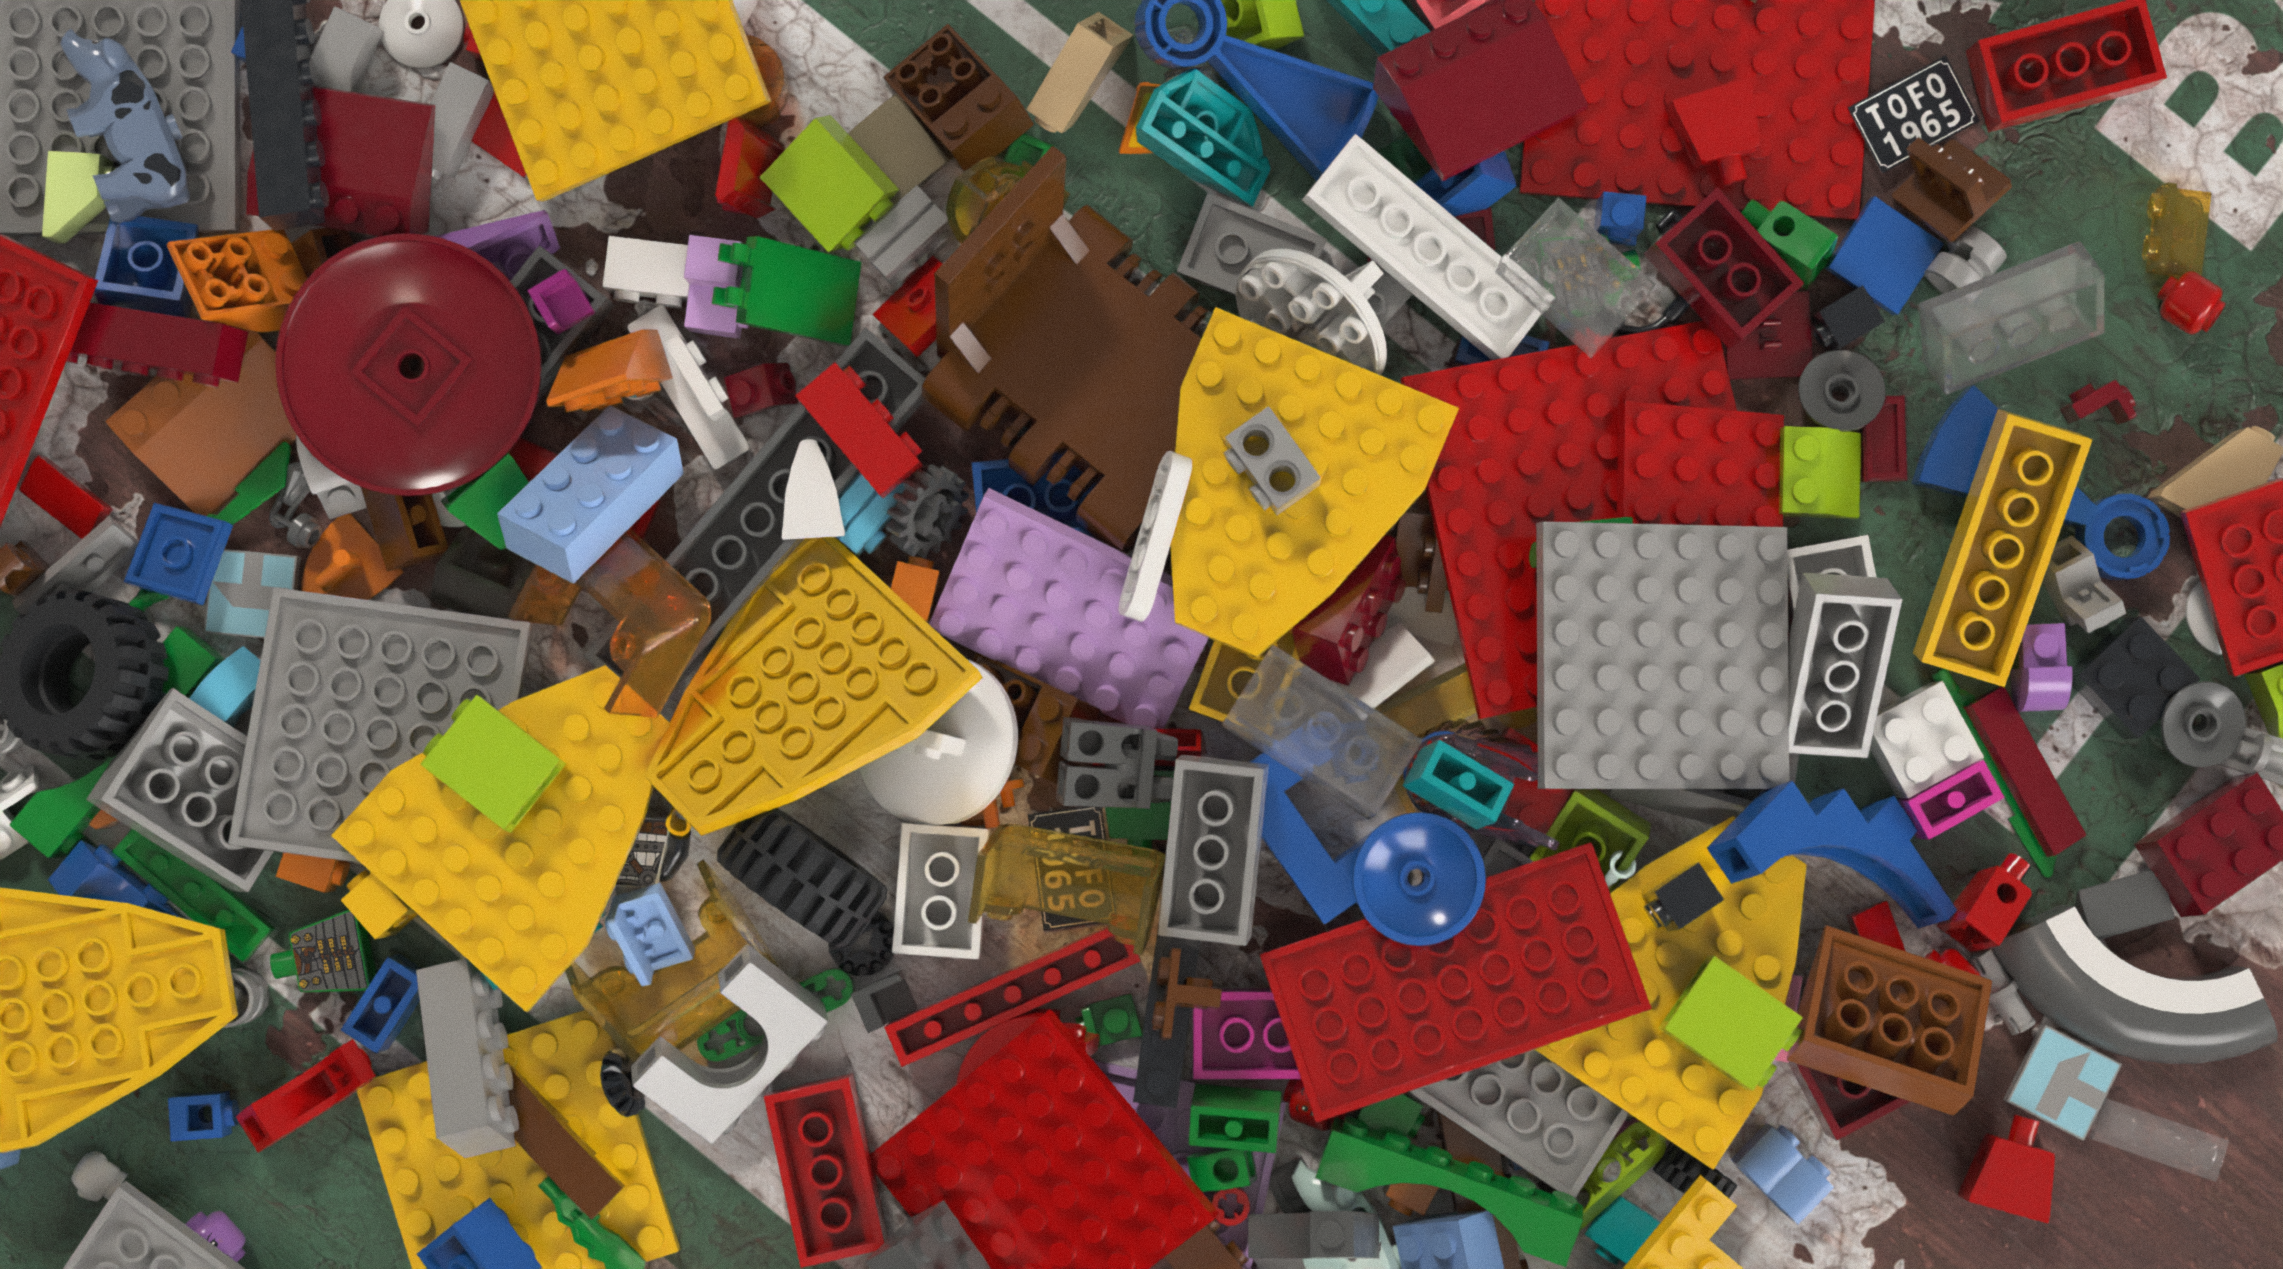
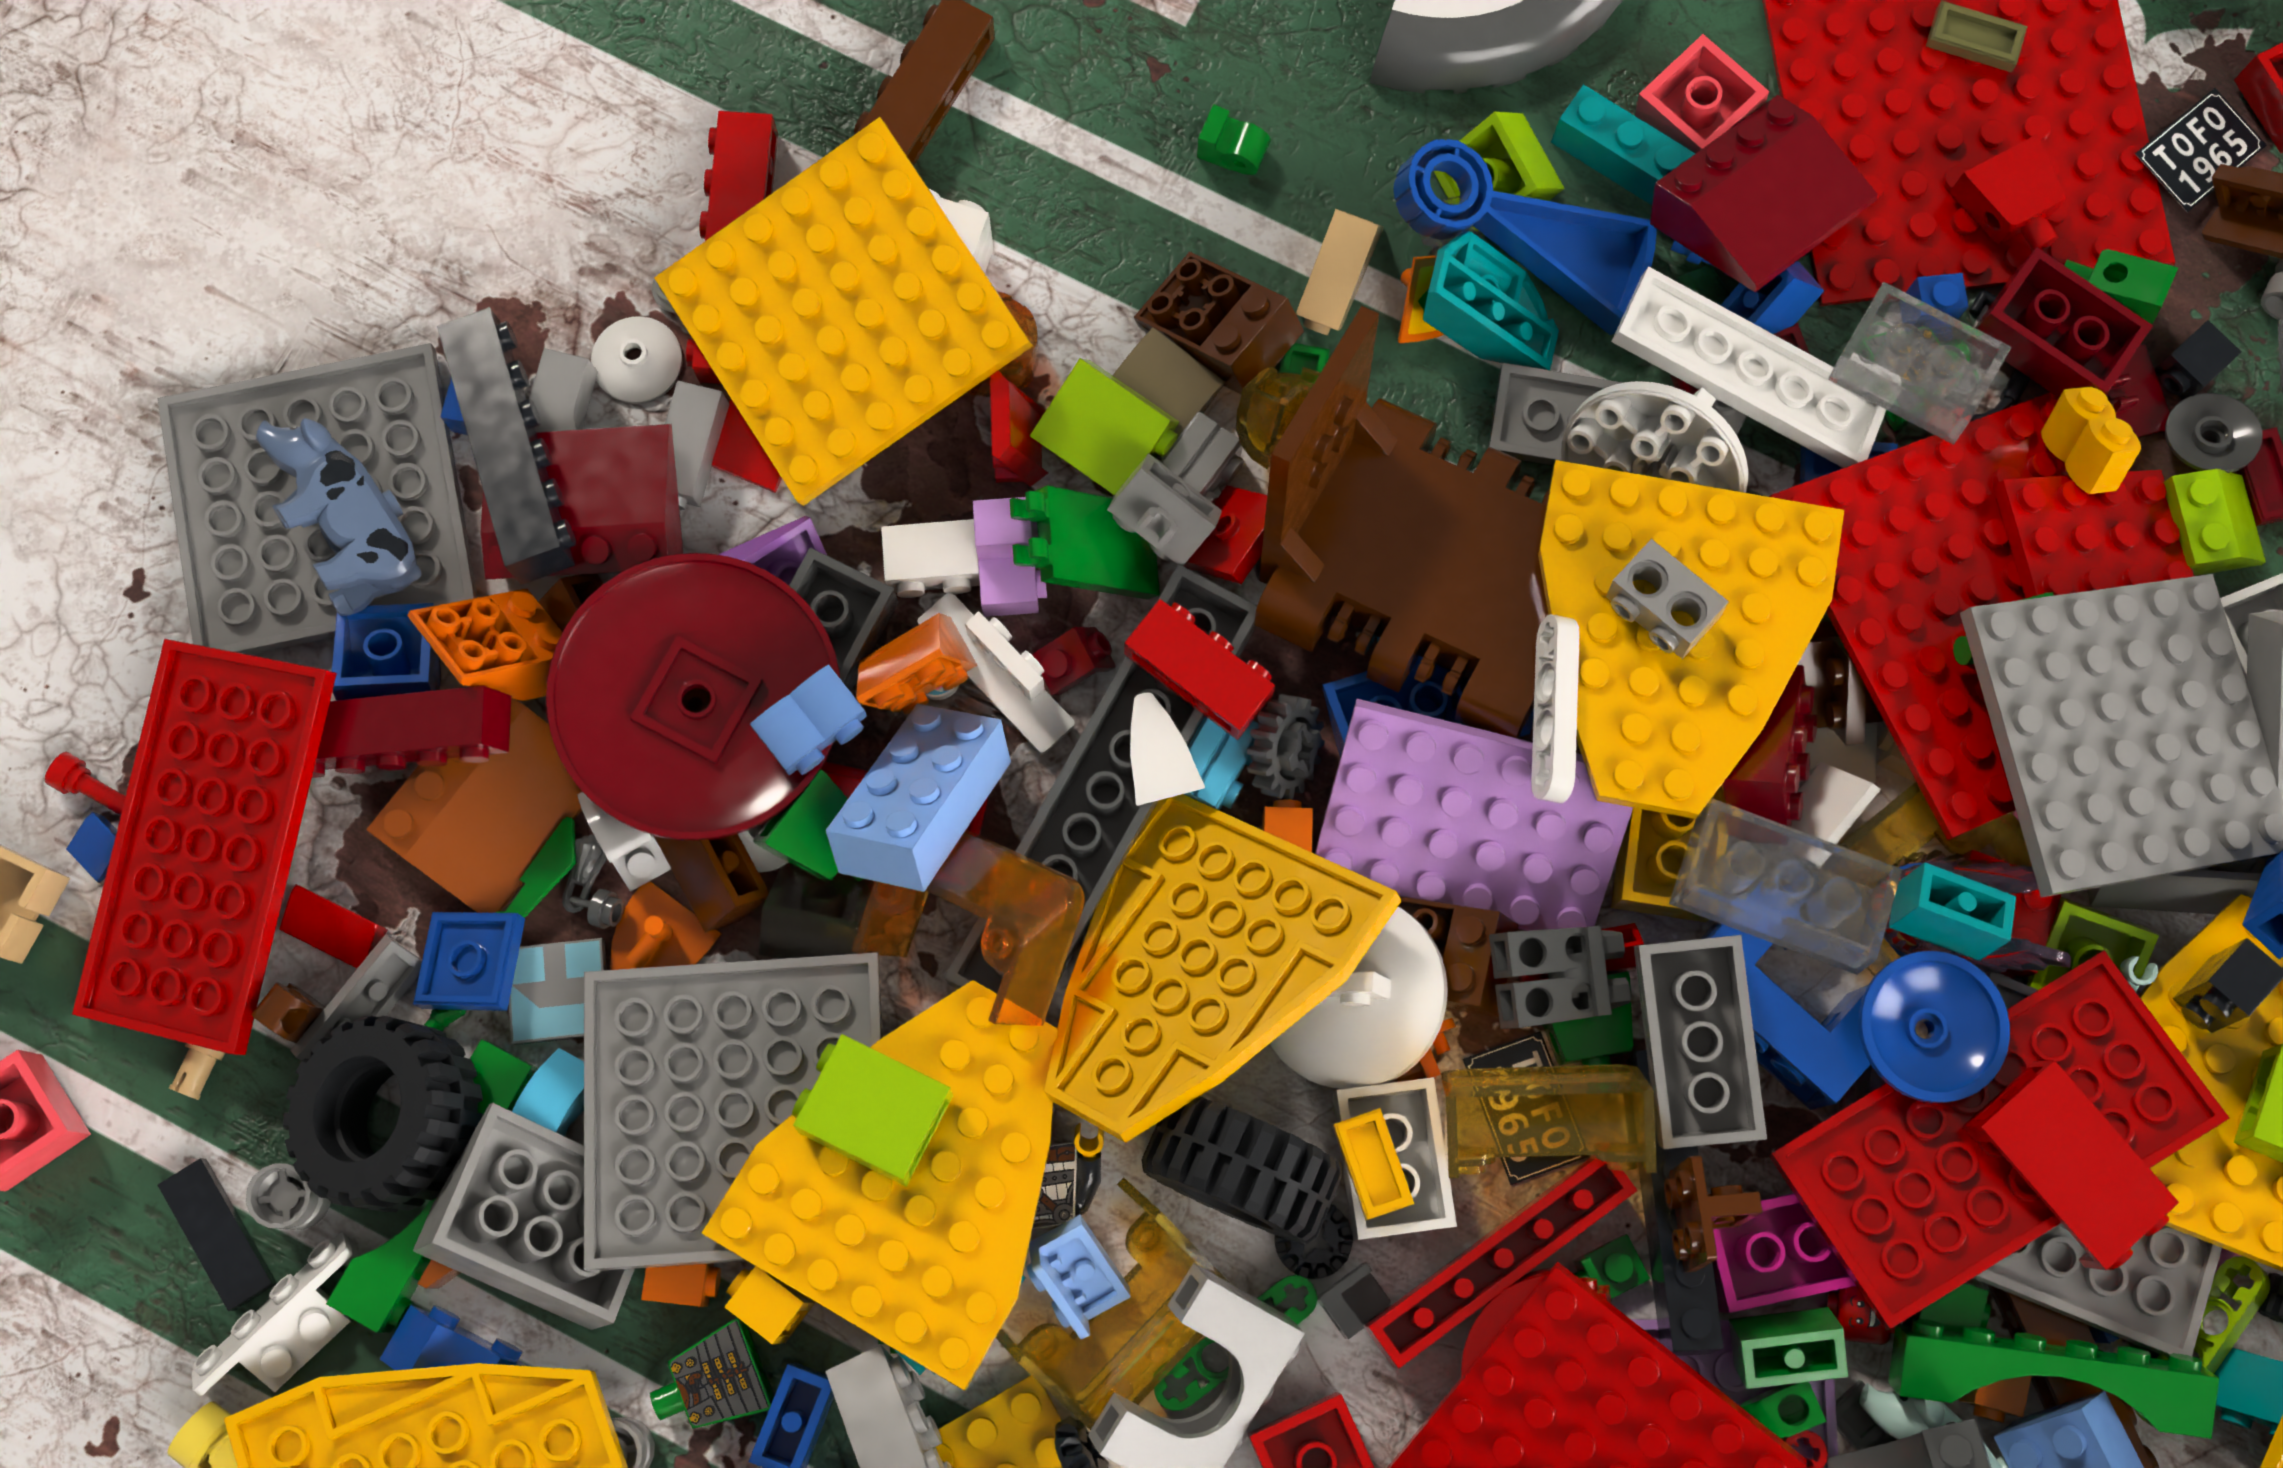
camera: 15 degrees left, 10 degrees down
yellowish green slope [42,151,116,244] -> none
green plate [112,829,275,962] -> none
magenta panel [527,269,596,335] -> none
blue tile [1824,196,1944,316] -> none
none -> medium blue brick [750,665,866,775]
none -> light grey brick [1107,453,1222,566]
none -> yellow tile [1332,1108,1414,1220]
none -> red panel [1963,1060,2179,1270]
none -> yellow brick [2041,387,2141,494]

